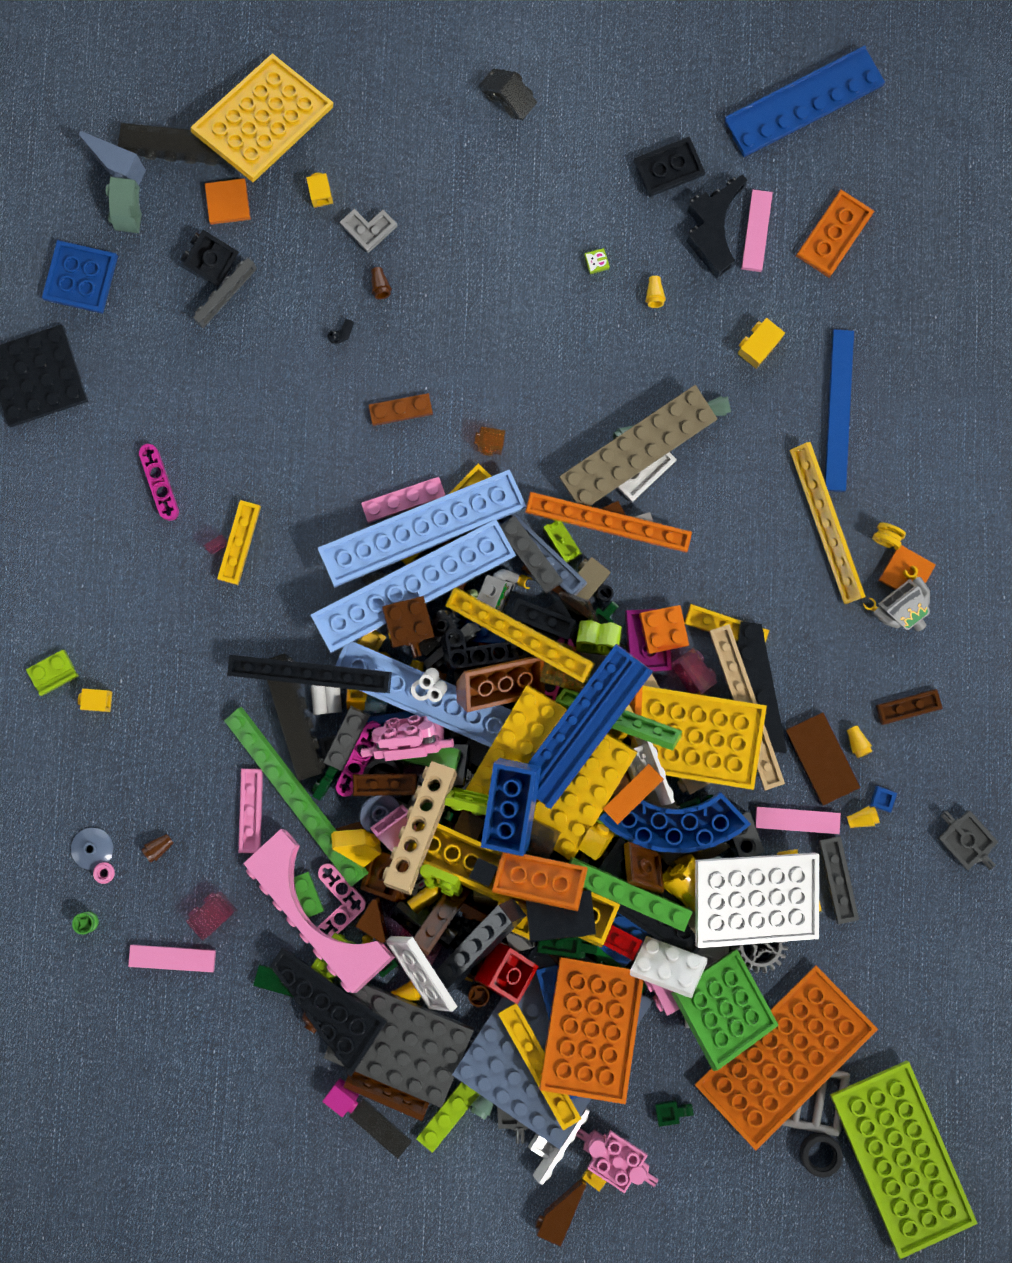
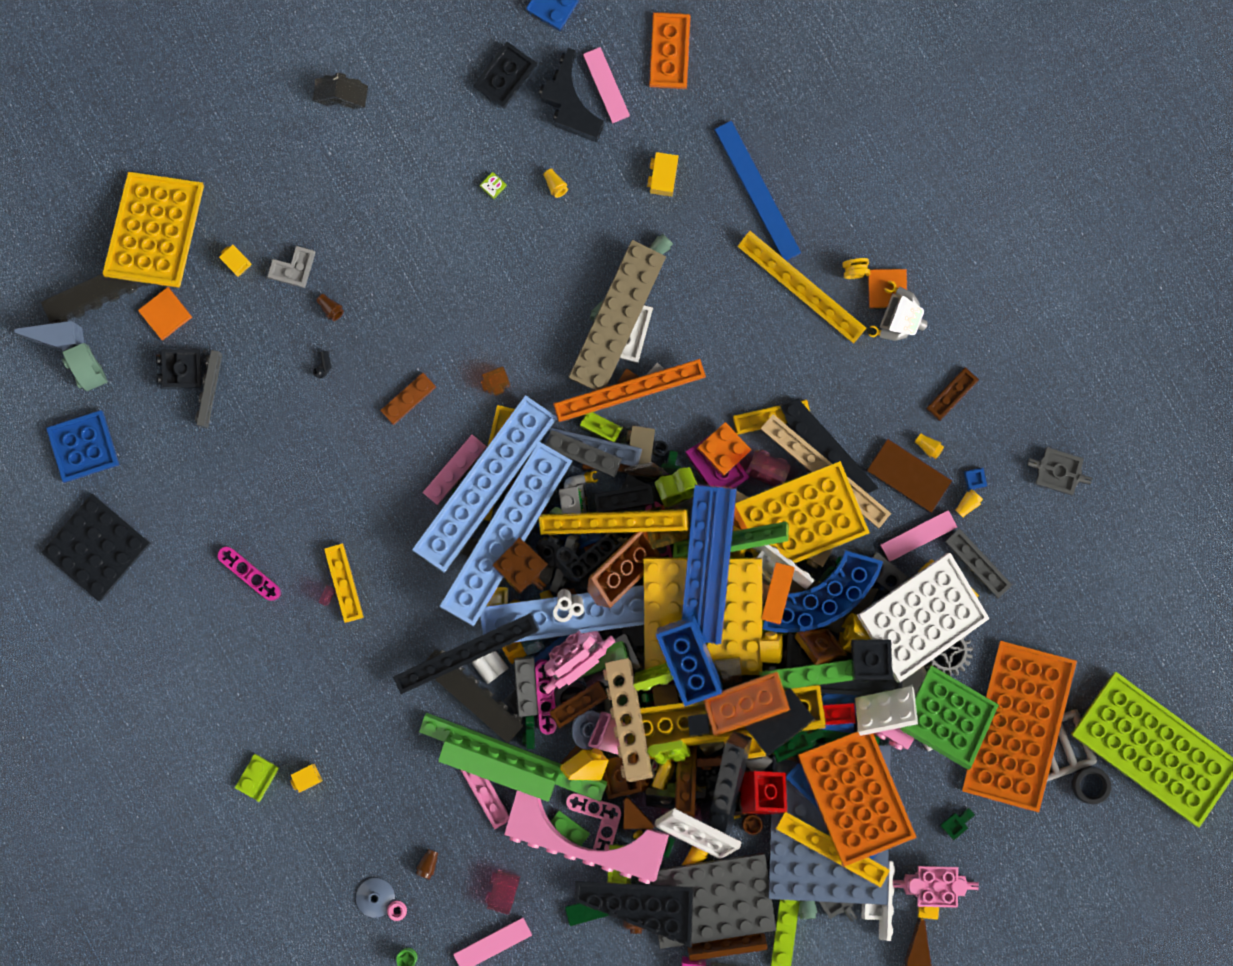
camera: 30 degrees left, 0 degrees up
none -> bright green brick [438,734,559,802]
none -> black tile [851,639,893,680]

